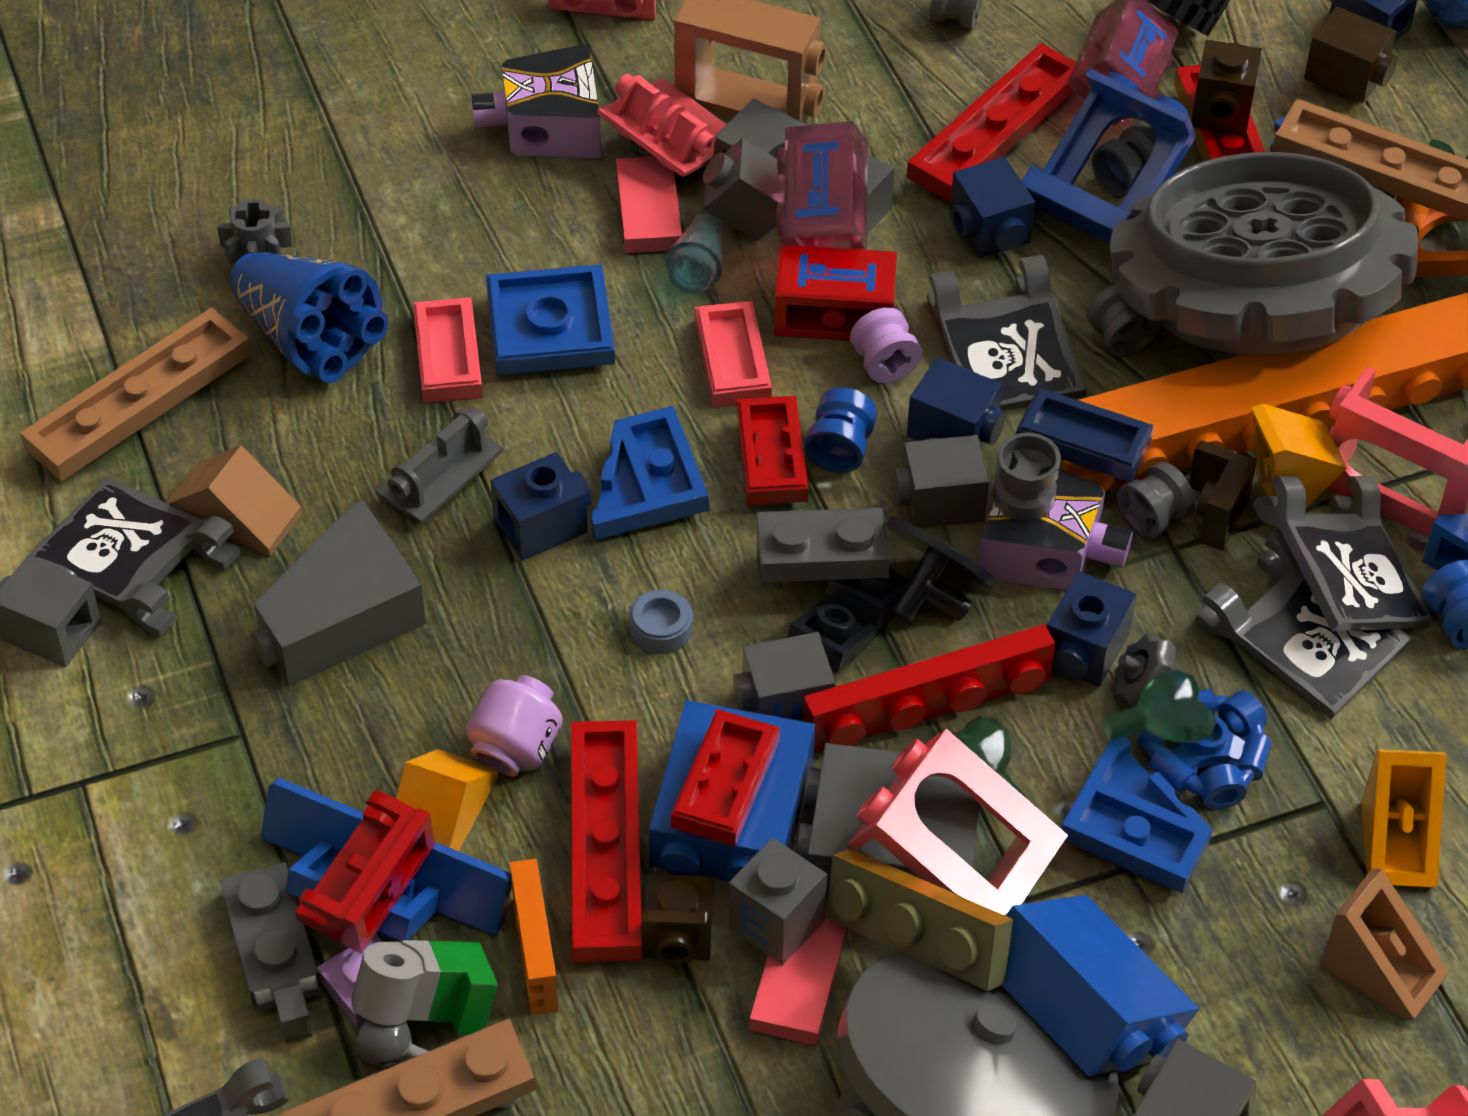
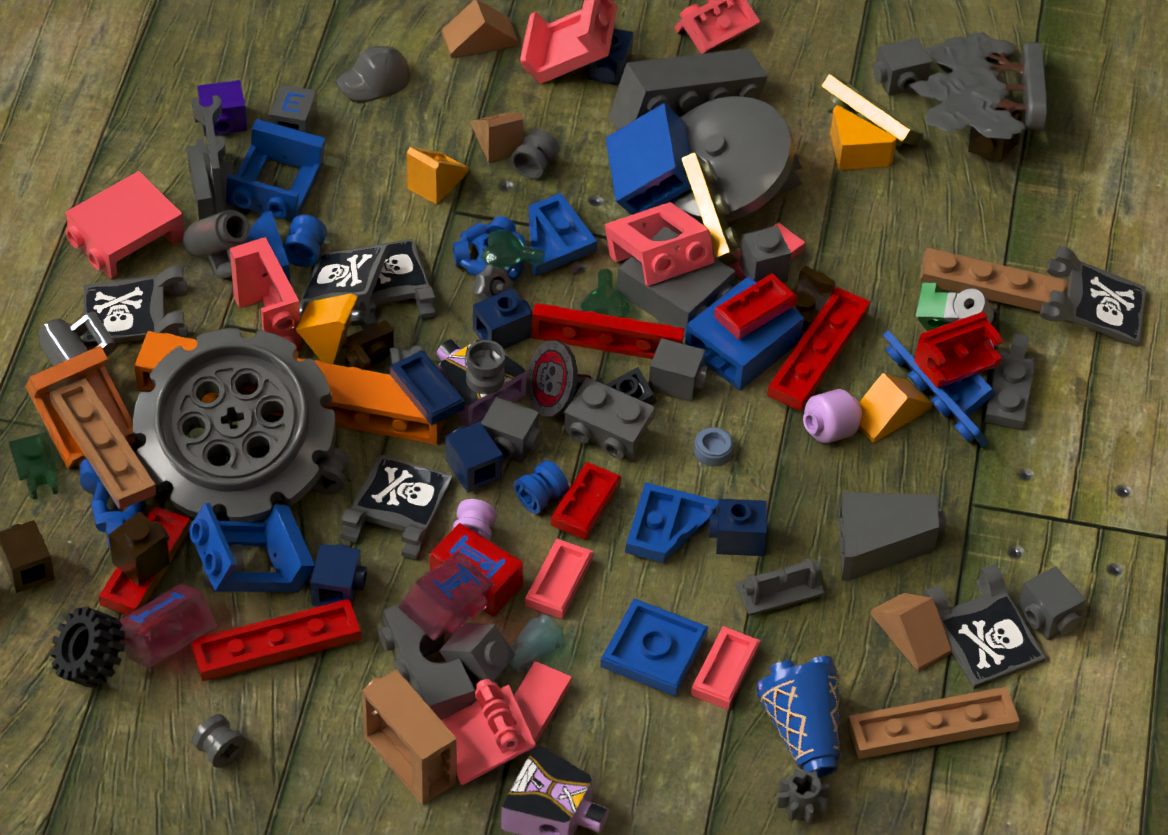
camera: 150 degrees left, 0 degrees up
orange tile [509,858,558,1015] -> none
none -> dark grey wheel [511,128,560,179]

